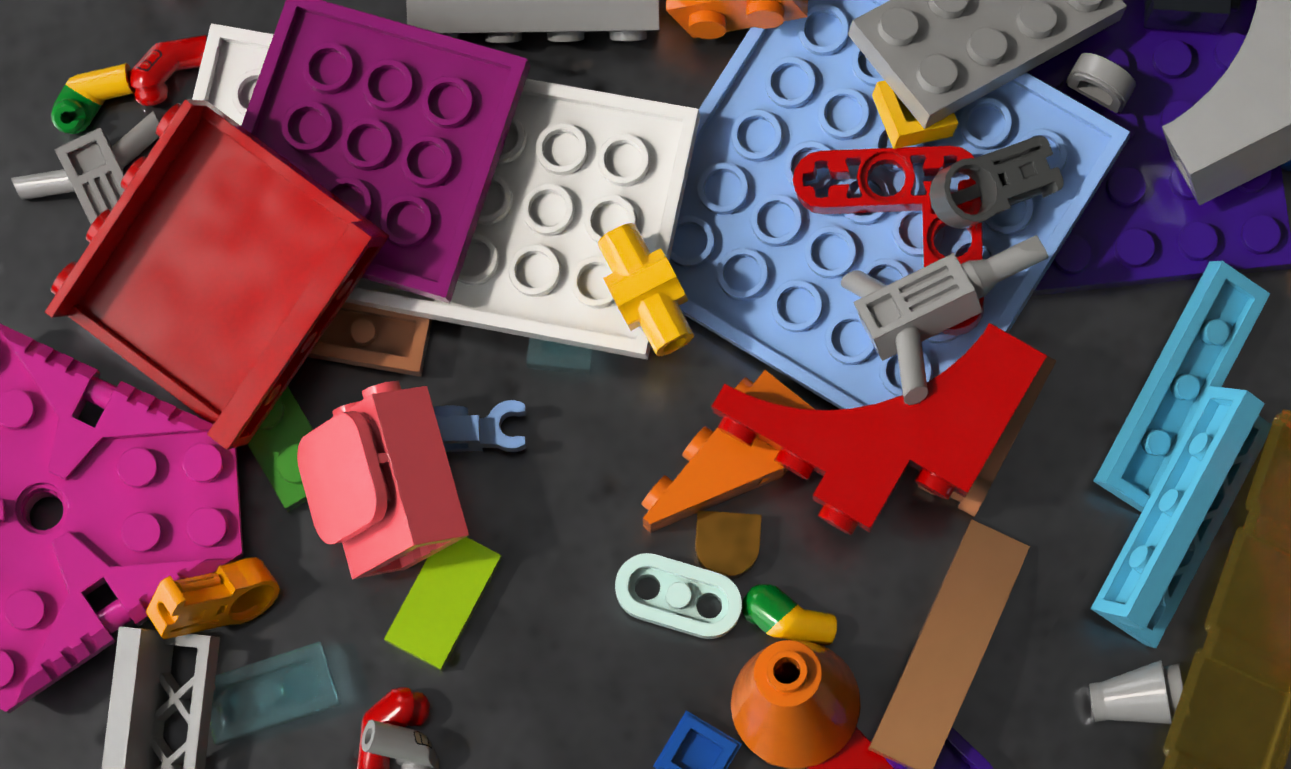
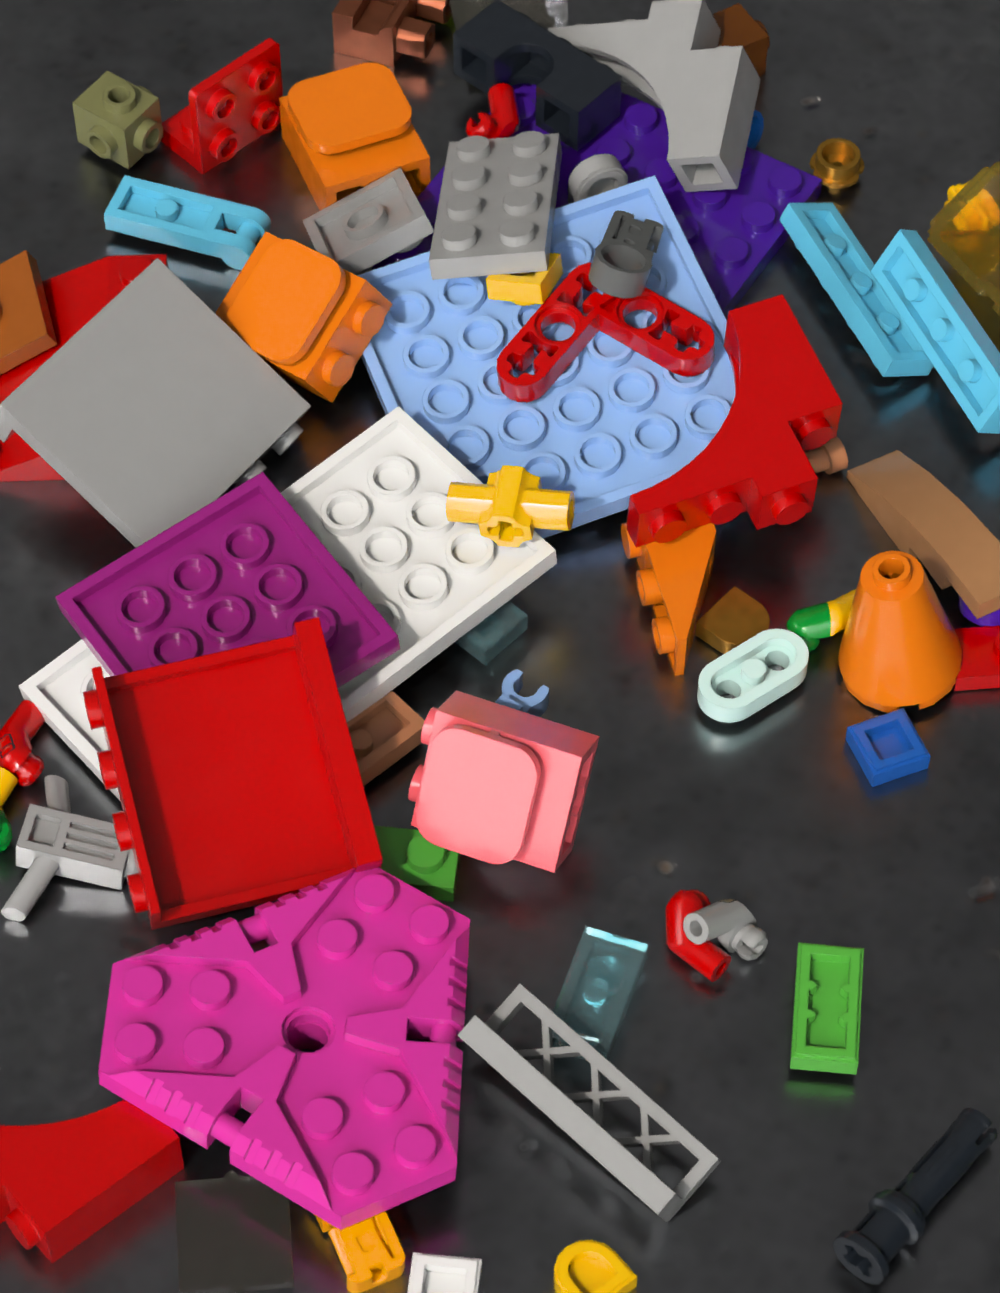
camera: 55 degrees left, 25 degrees down
light orange piece [146,557,280,639] -> none
lime tile [384,537,503,671] -> none
light grey piece [841,235,1048,405] -> none

